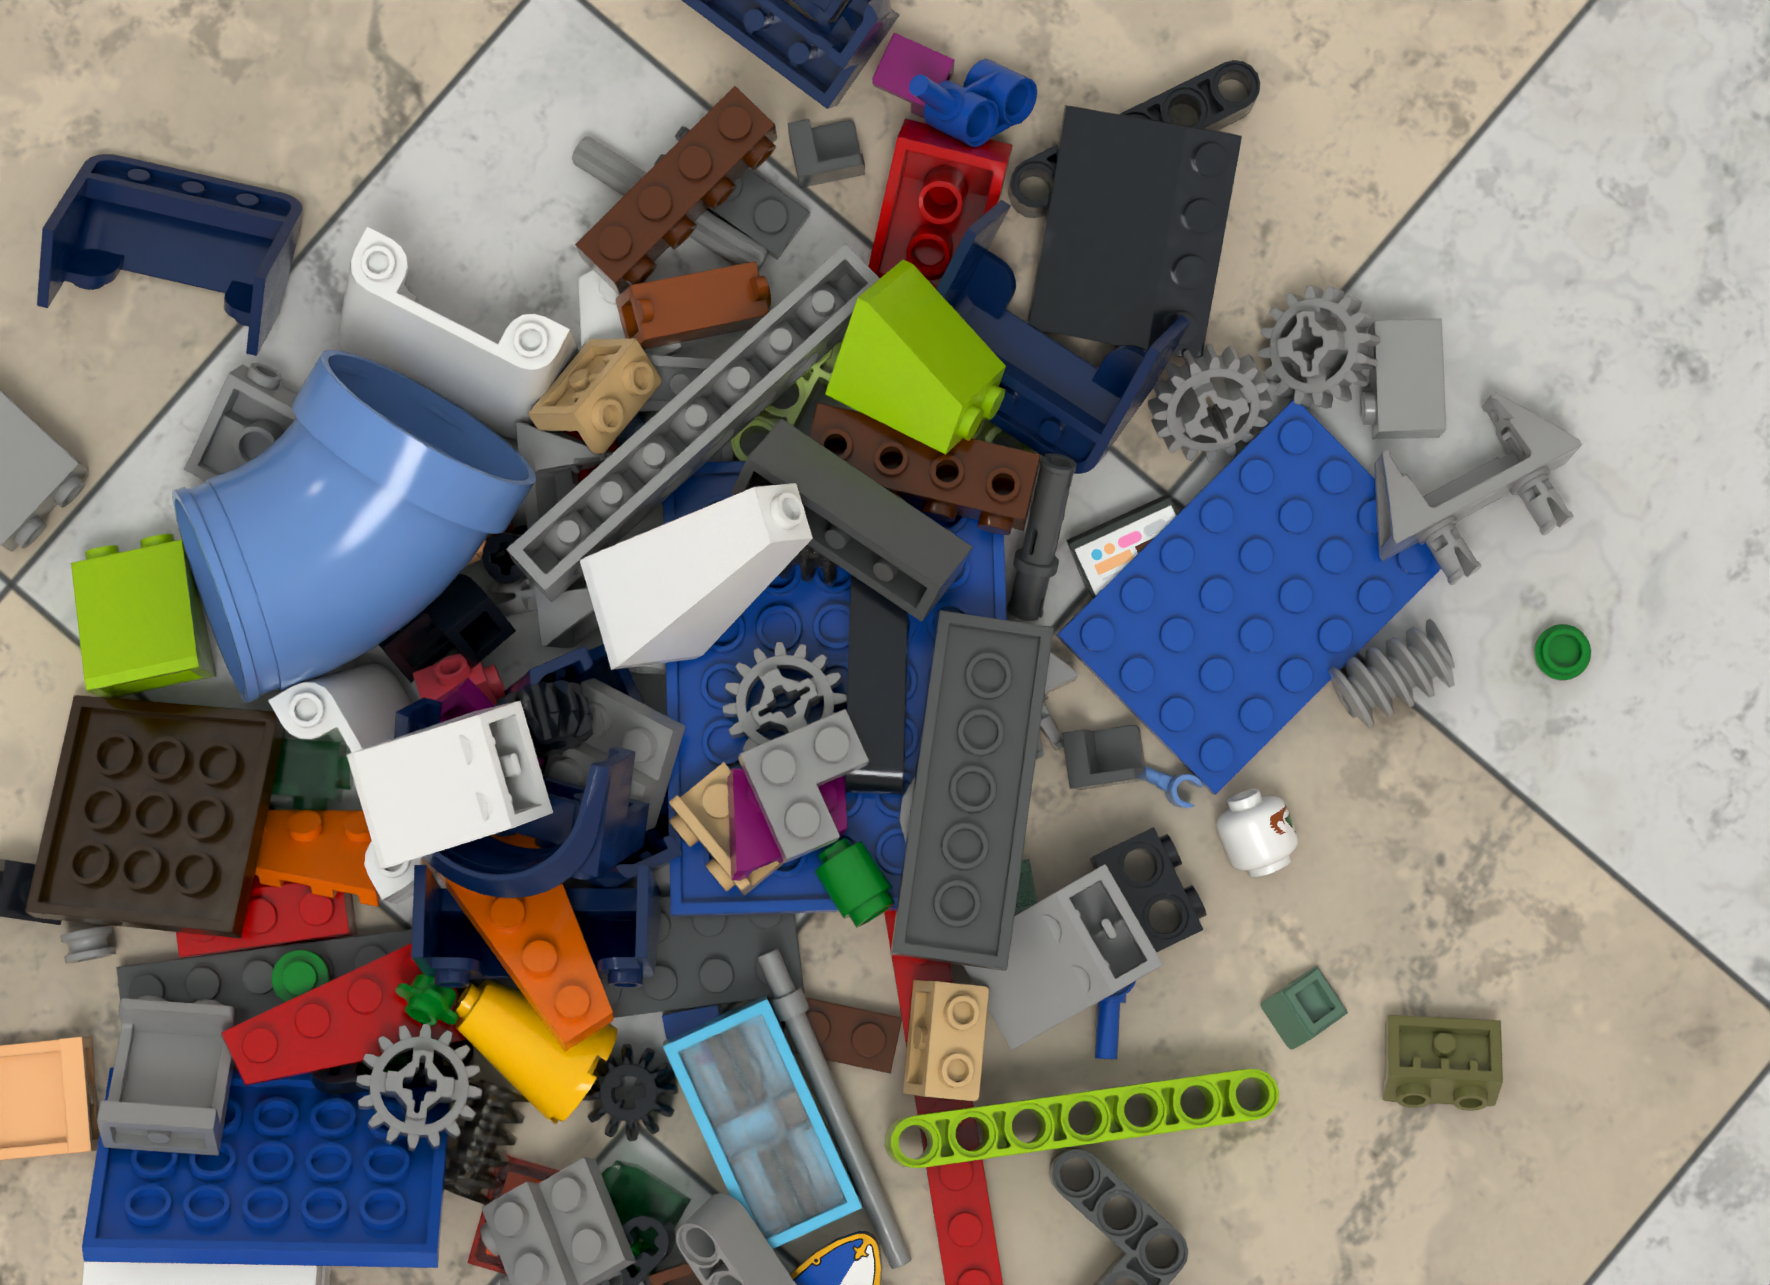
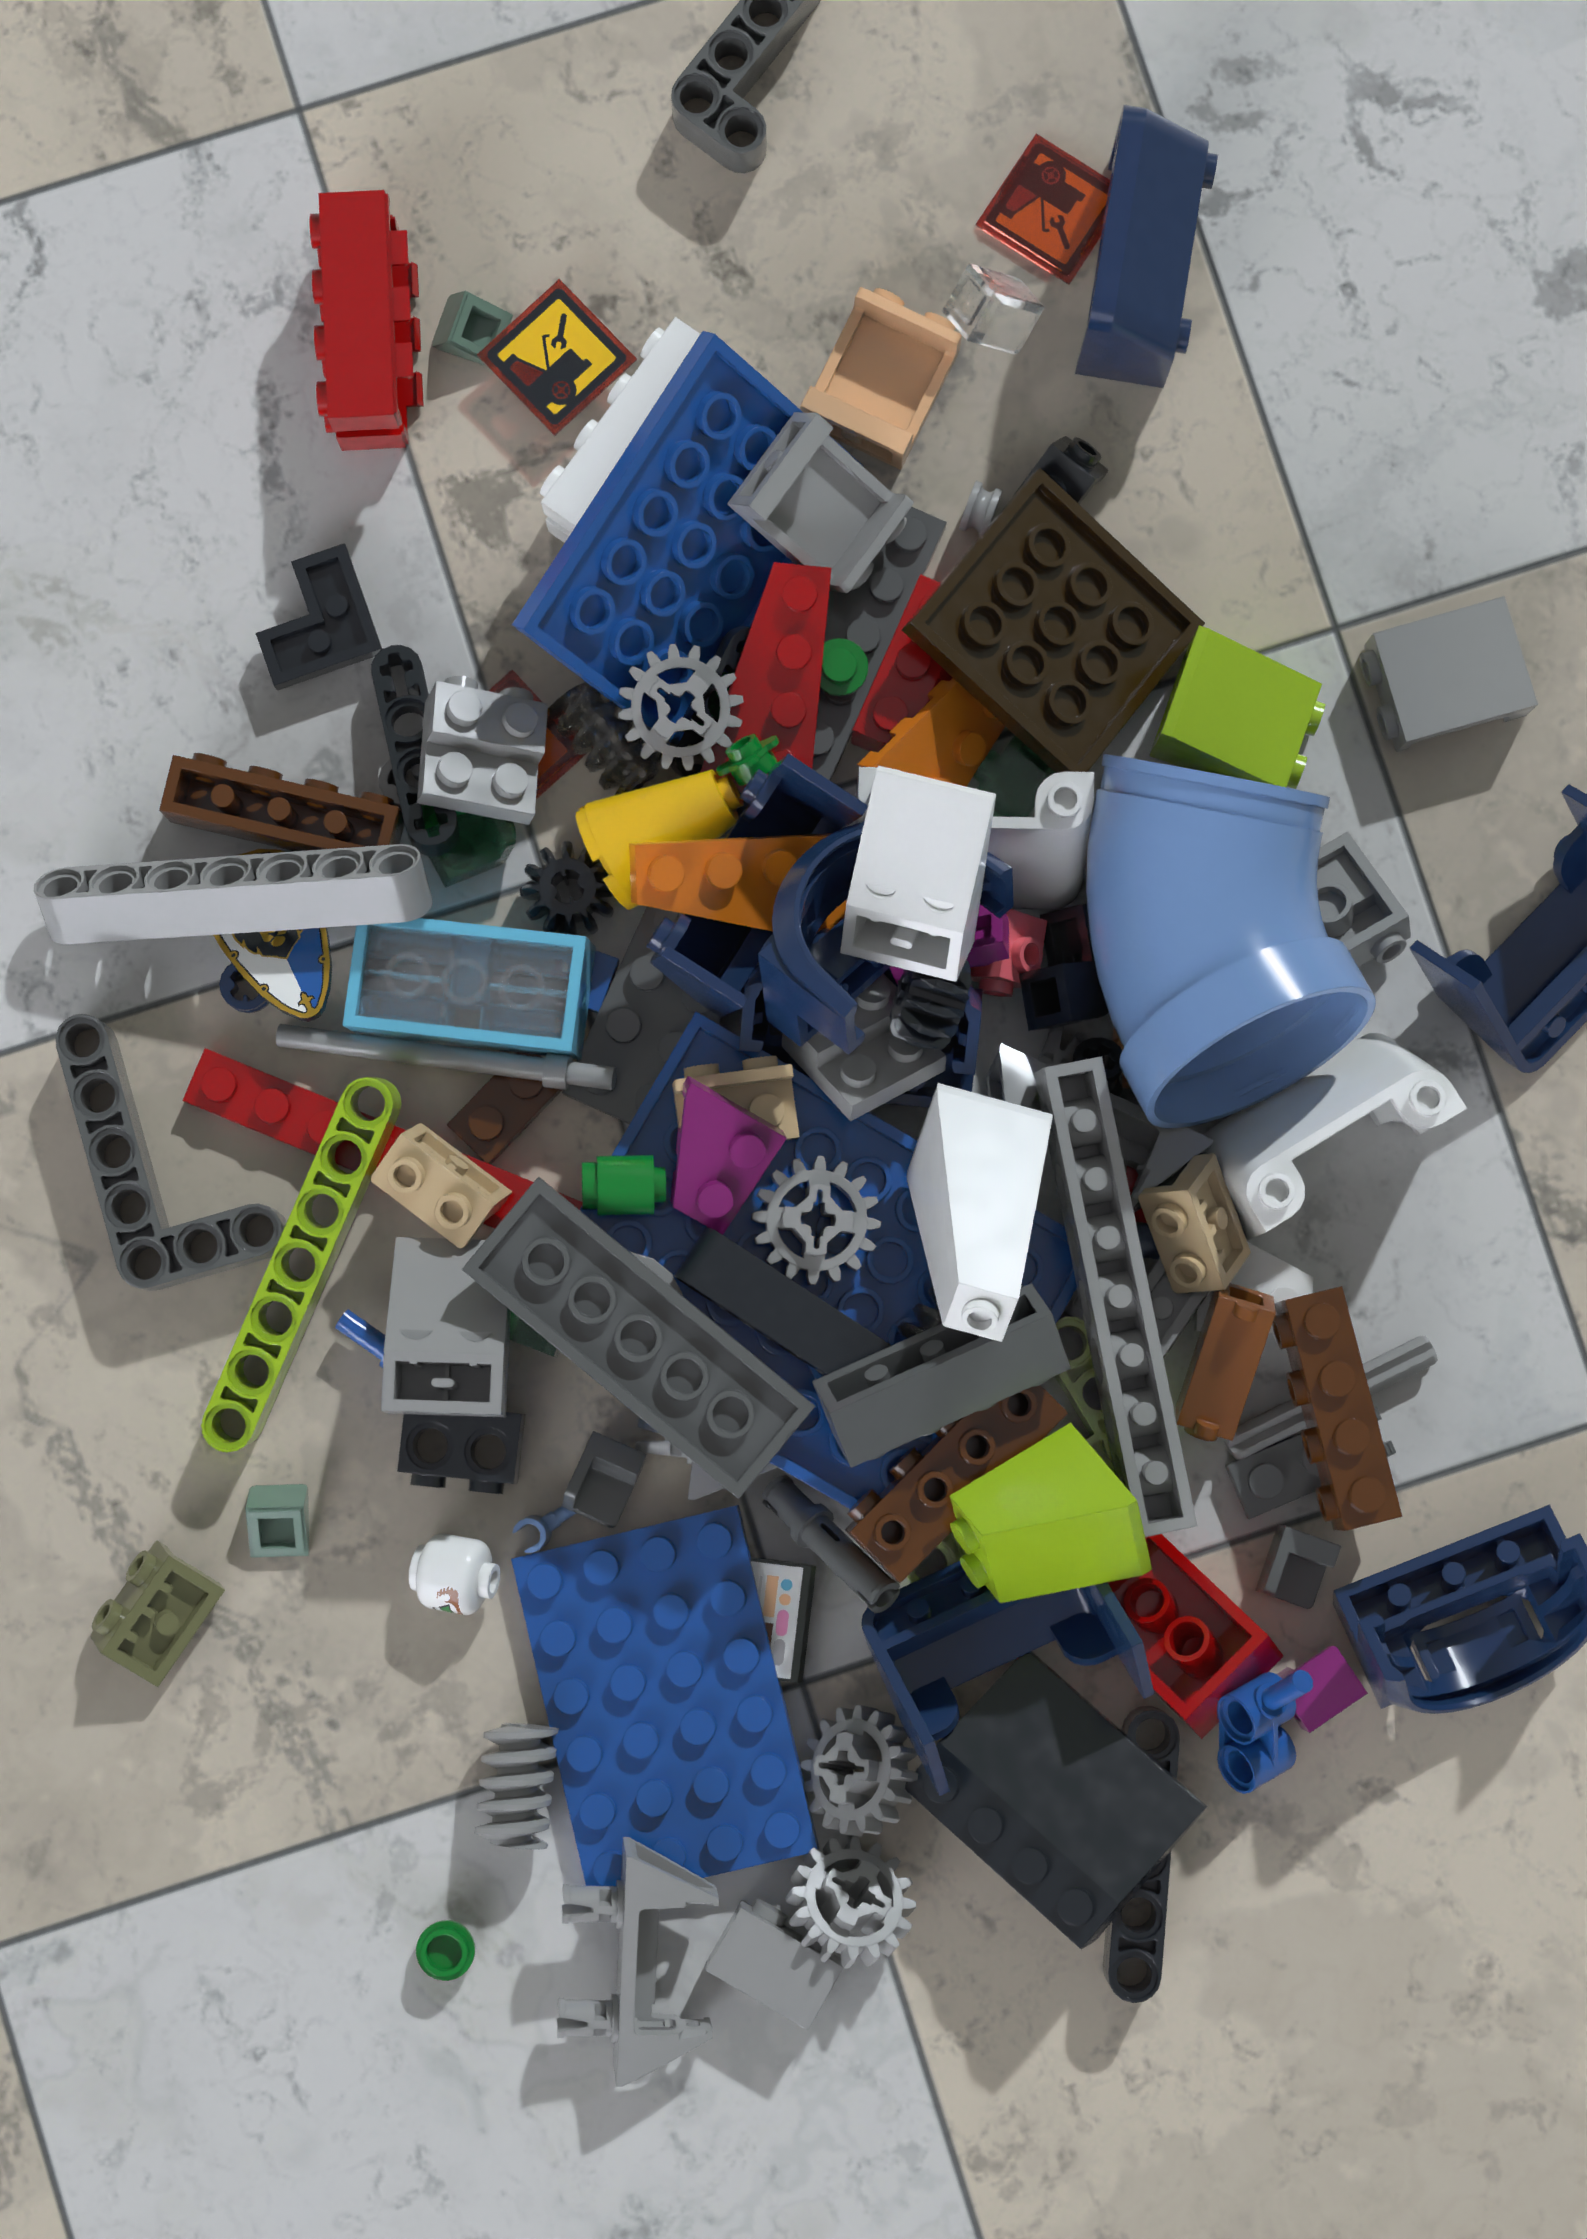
camera: 120 degrees right, 0 degrees up
light grey plate [738,709,869,863] -> none

